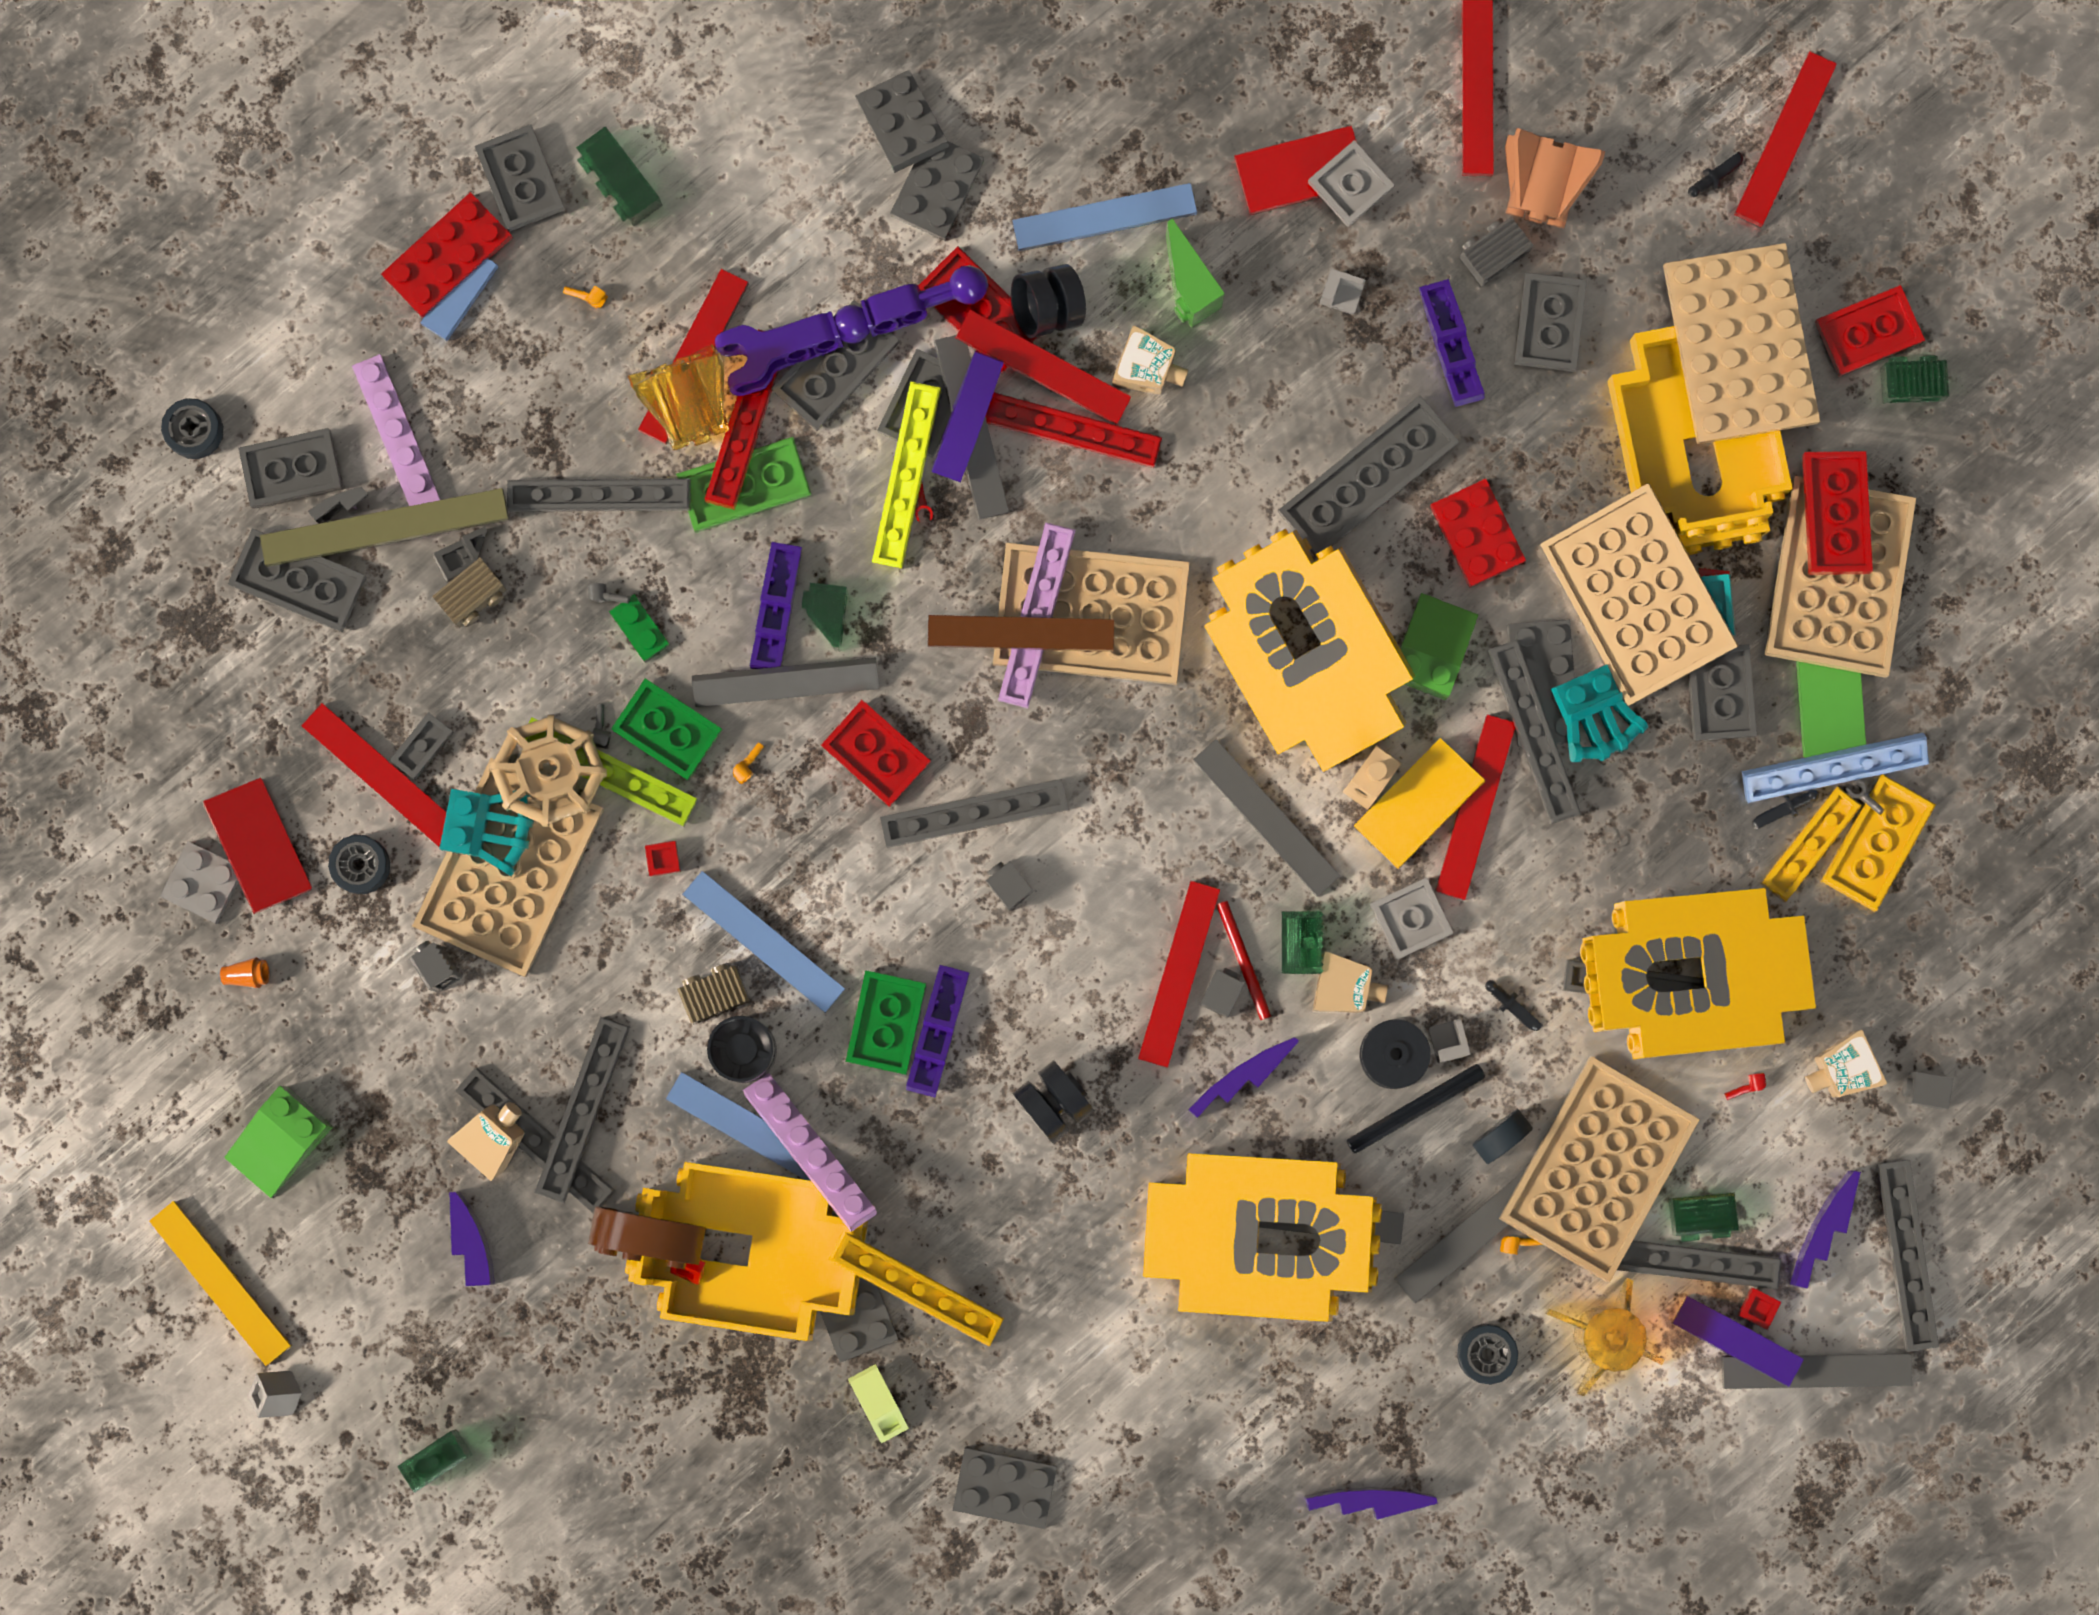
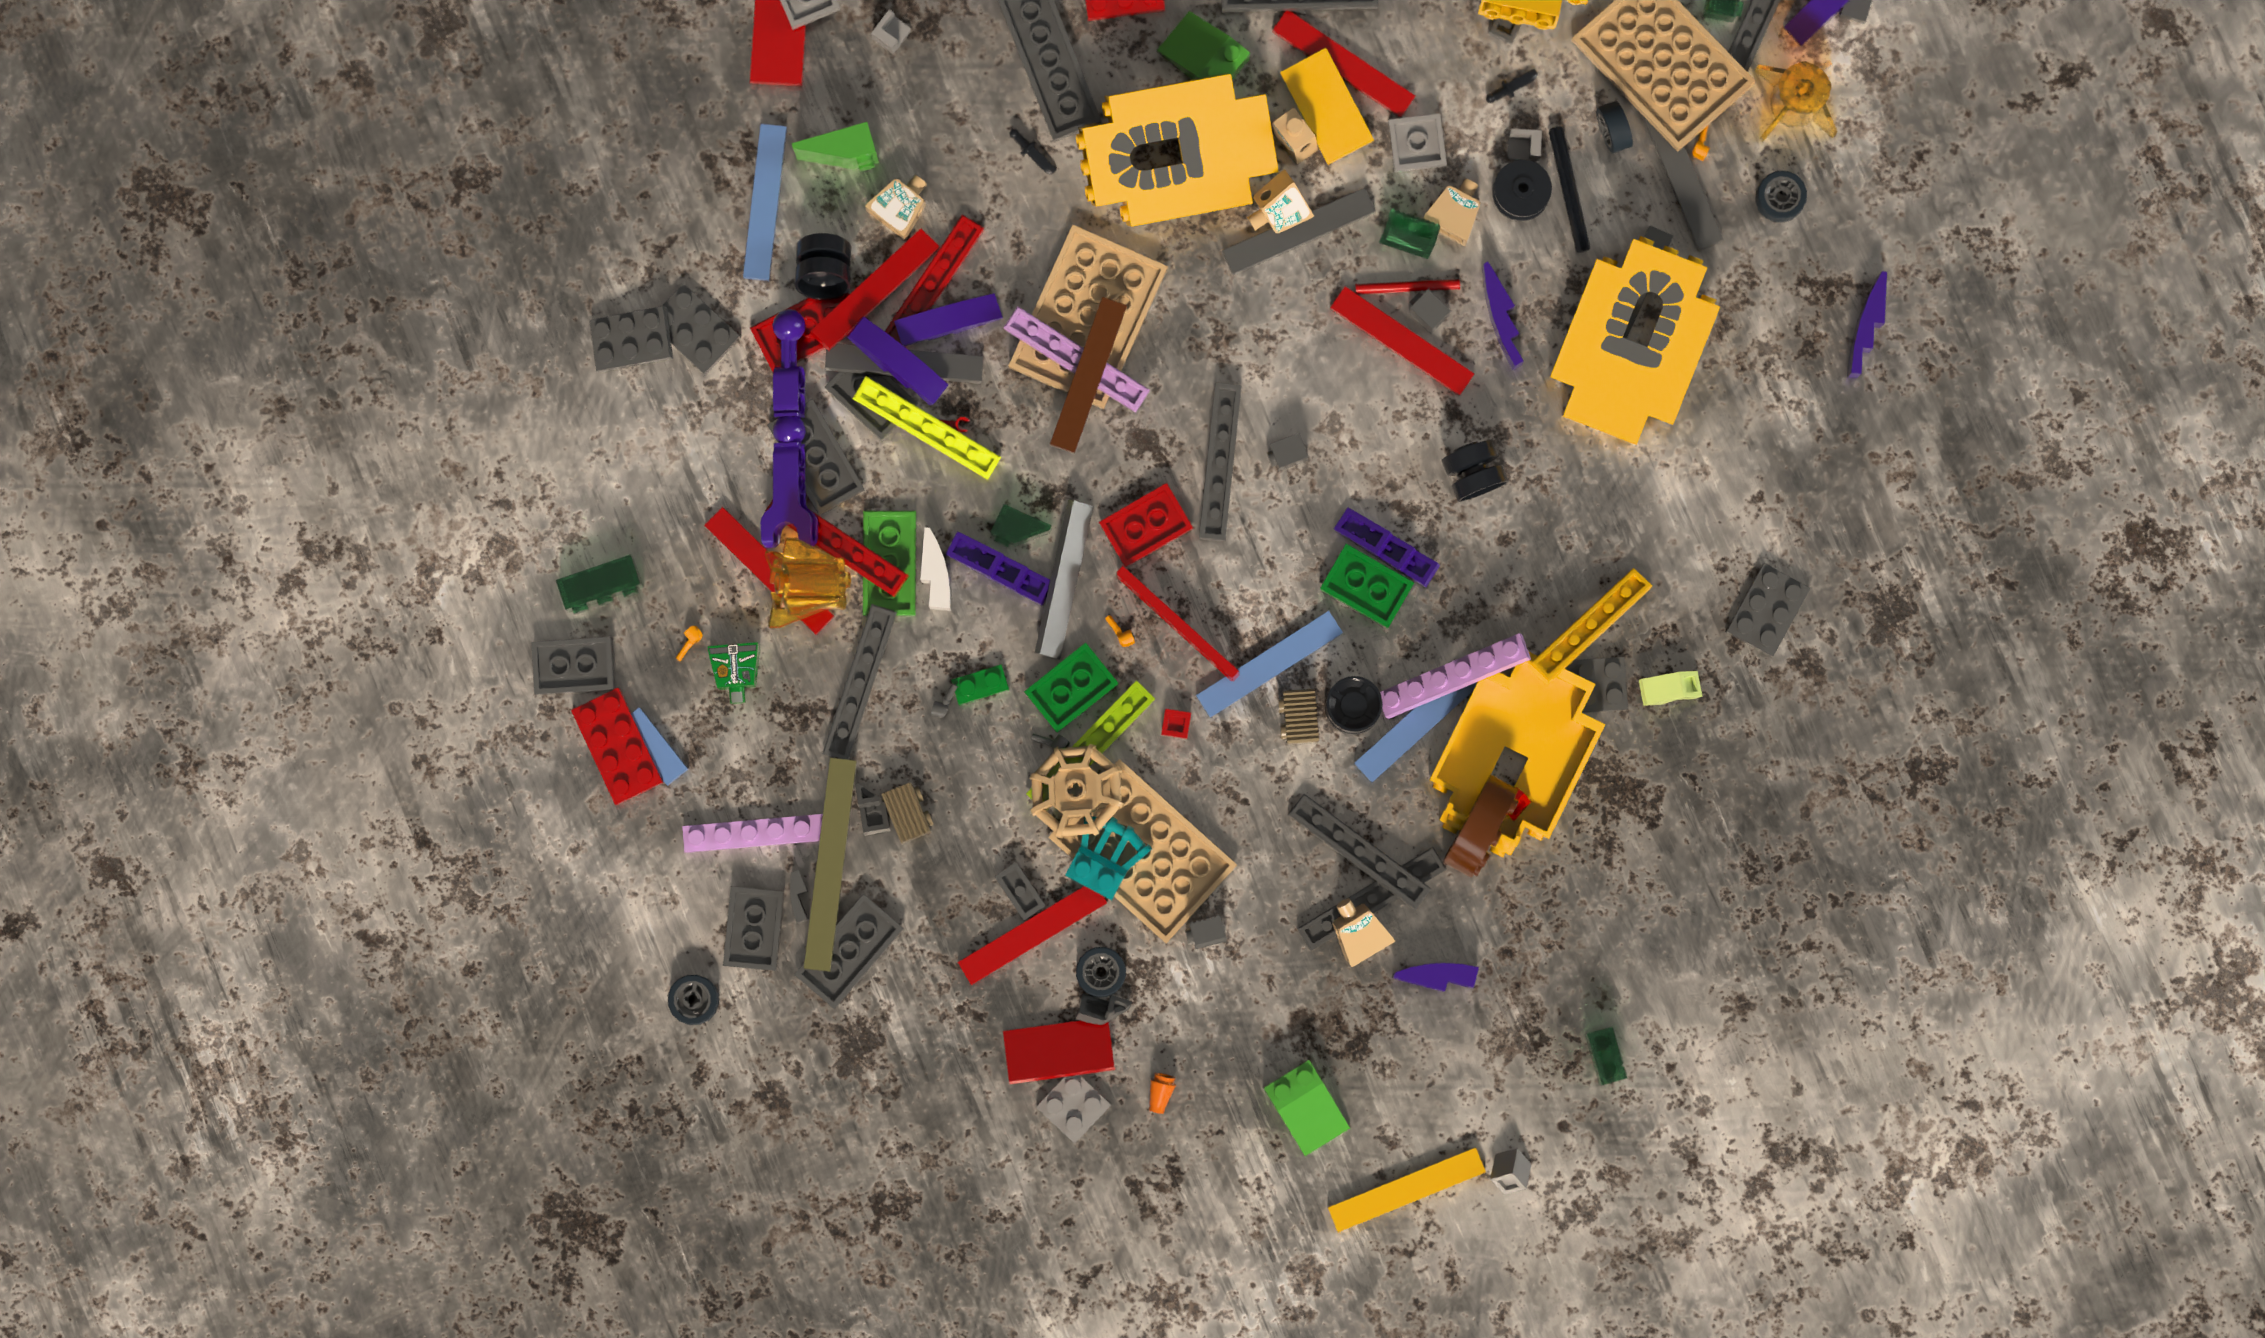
camera: 70 degrees left, 0 degrees up
none -> torso [708,642,760,704]
none -> dark purple slope [894,293,1003,347]
none -> white slope [920,527,951,611]
none -> black piece [1009,128,1057,174]
none -> dark grey slope [1076,993,1132,1025]
none -> red tile [1117,566,1240,682]
none -> torso [1247,169,1314,233]

